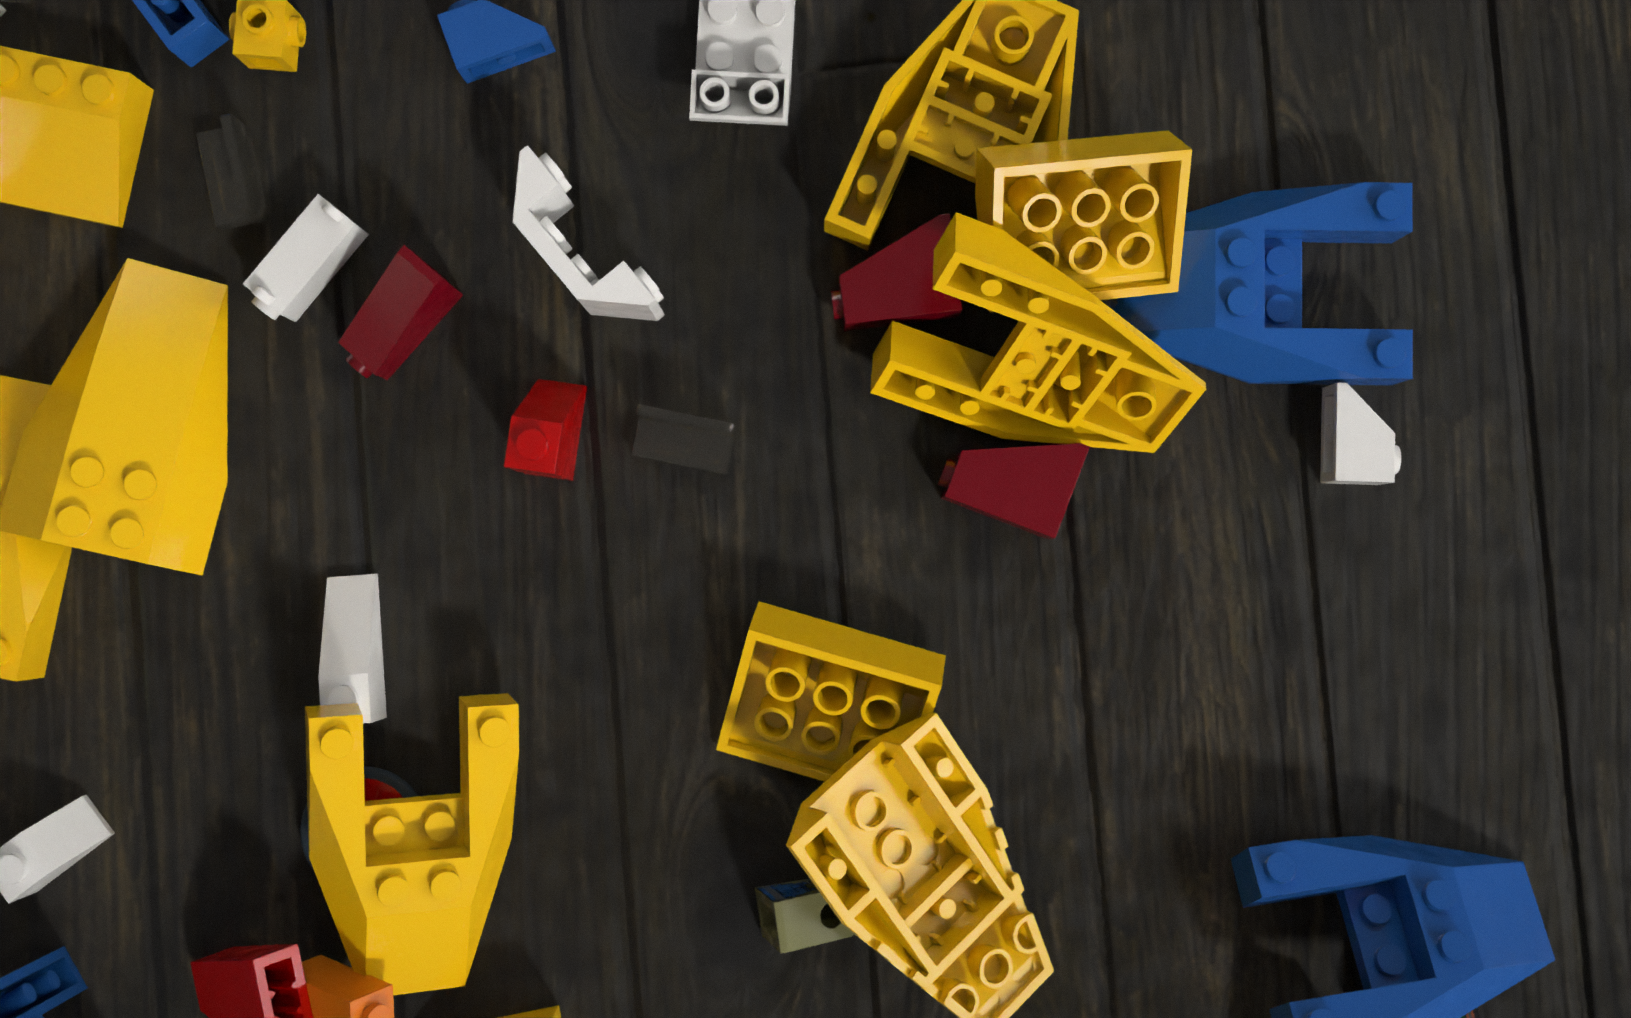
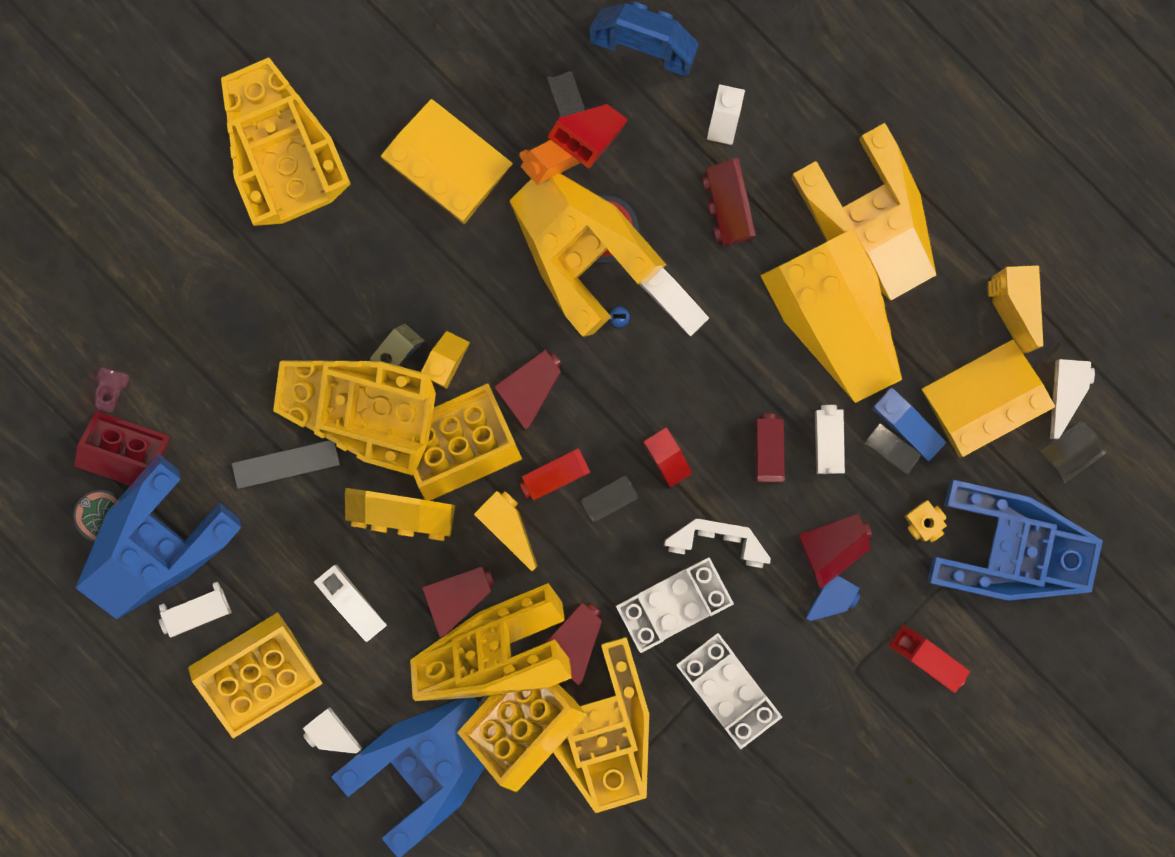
camera: 140 degrees right, 0 degrees up
none -> white brick [159,582,232,637]
none -> yellow slope [188,612,322,738]
none -> dark grey tile [232,440,340,489]
none -> white slope [314,565,387,642]
none -> yellow wedge [345,488,455,541]
none -> yellow slope [421,331,470,389]
none -> yellow slope [474,491,537,571]
none -> dark red slope [495,350,562,430]
none -> red slope [520,448,590,500]
none -> blue hinge [609,306,630,328]
none -> white slope [616,558,734,653]
none -> dark red slope [702,158,755,247]
none -> dark red slope [799,514,872,588]
none -> blue slope [871,388,947,462]

